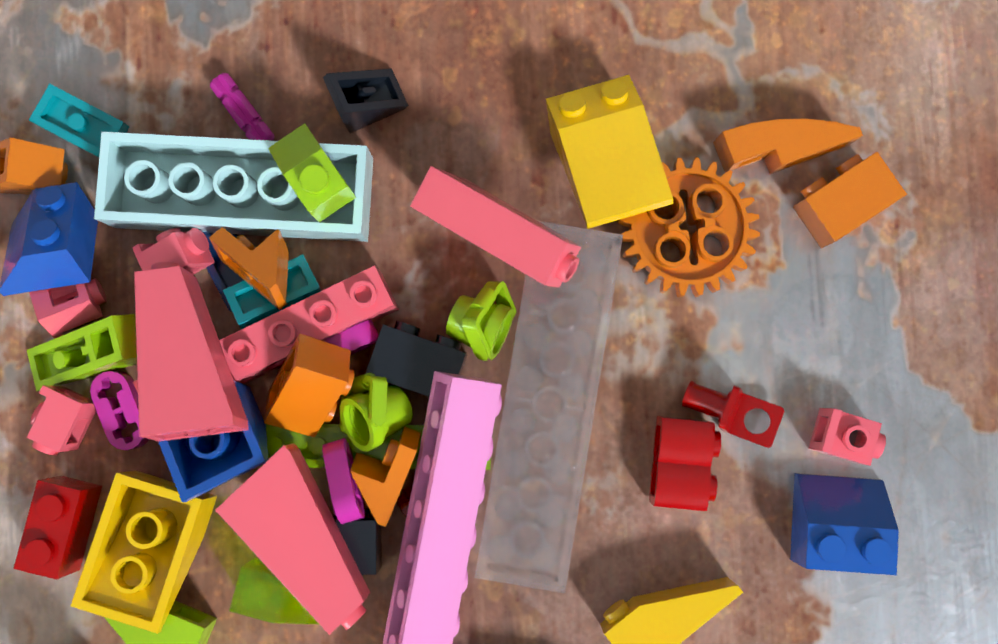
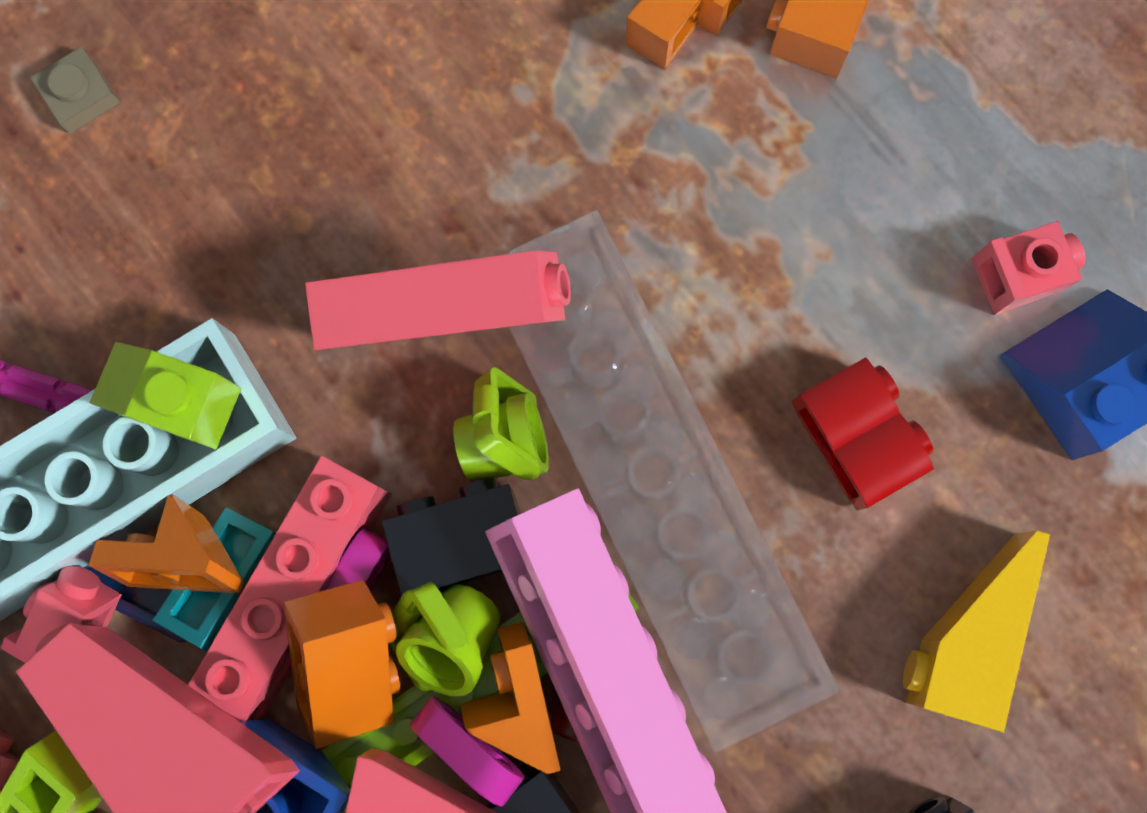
camera: 30 degrees left, 5 degrees down
black slope [323,68,409,133] -> none
yellow slope [546,75,673,229] -> none
orange gear [618,157,760,298] -> none
red bracket [682,381,785,448] -> none

